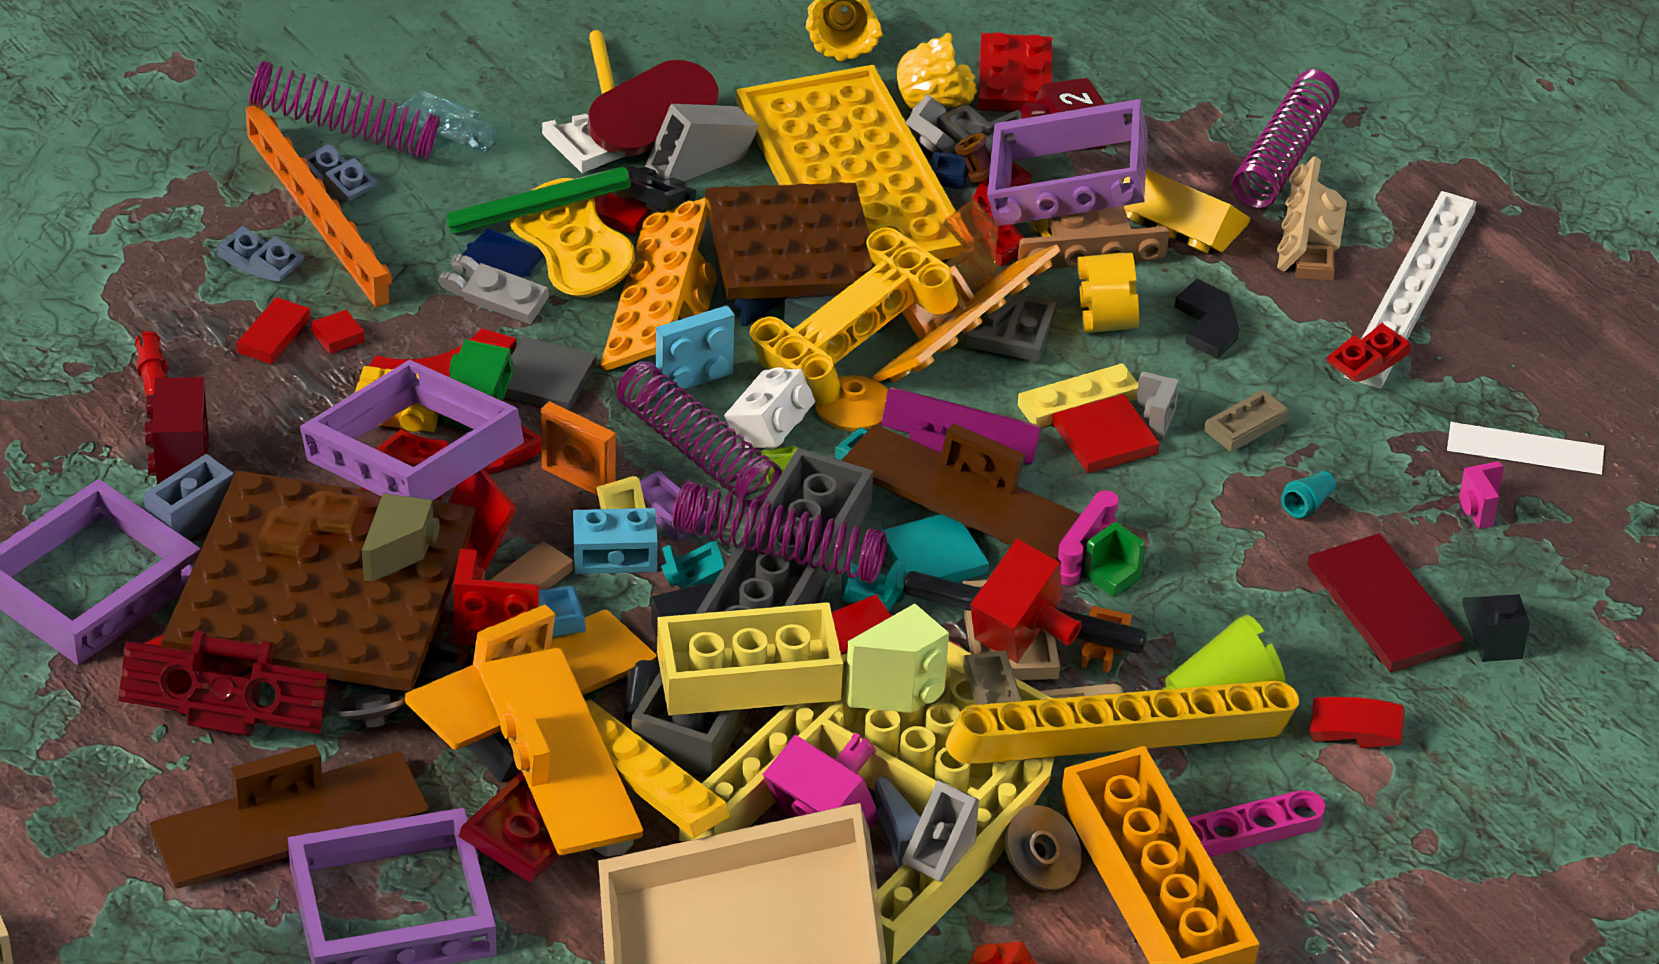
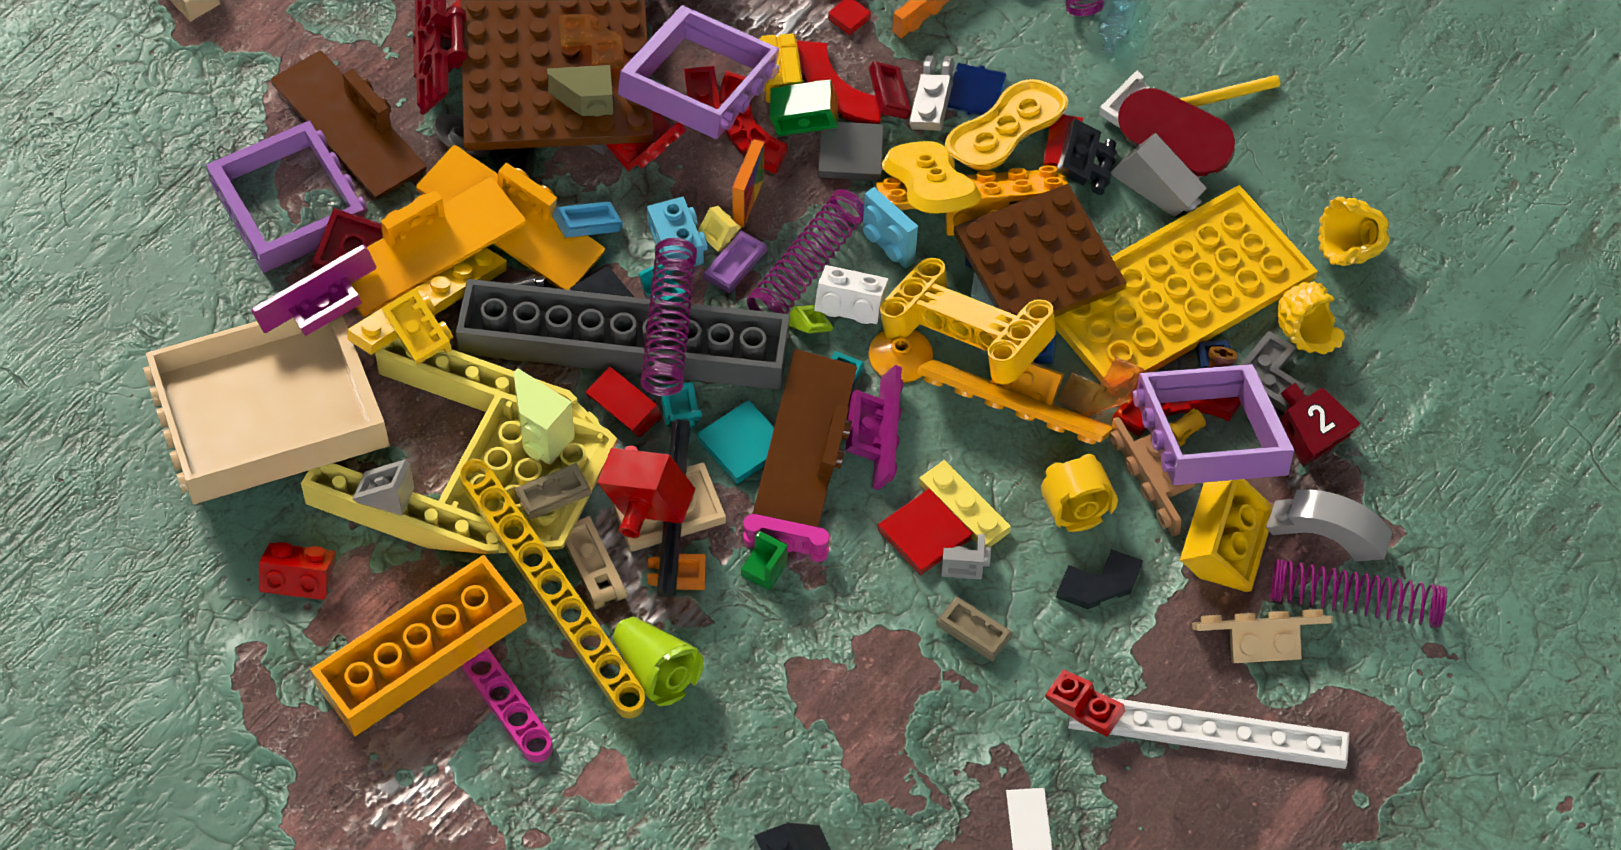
camera: 75 degrees right, 15 degrees up
green axle [447,166,631,234] -> none
red bracket [453,549,539,646] -> none
medium nougat tile [489,541,573,590] -> none
light yellow brick [657,603,843,716] -> none
dark pink brick [762,733,880,830] -> none
sand blue slope [874,777,921,868] -> none
light grey bracket [905,94,958,154] -> none
dark grey wing [966,294,1057,362] -> none
red plate [978,32,1052,112] -> none
flat silver dish [1005,805,1082,891] -> none
teal cone [1281,471,1336,518] -> none
medium nougat tile [1295,244,1335,280] -> none
dark red tile [1307,533,1464,673] -> none
red slope [1310,697,1405,748] -> none
dark pink bracket [1459,461,1504,529] -> none
none -> magenta bracket [251,244,377,336]
none -> yellow bracket [381,288,453,365]
none -> dark red tile [868,61,912,119]
none -> yellow plate [882,141,981,214]
none -> light grey arch [1266,490,1393,562]

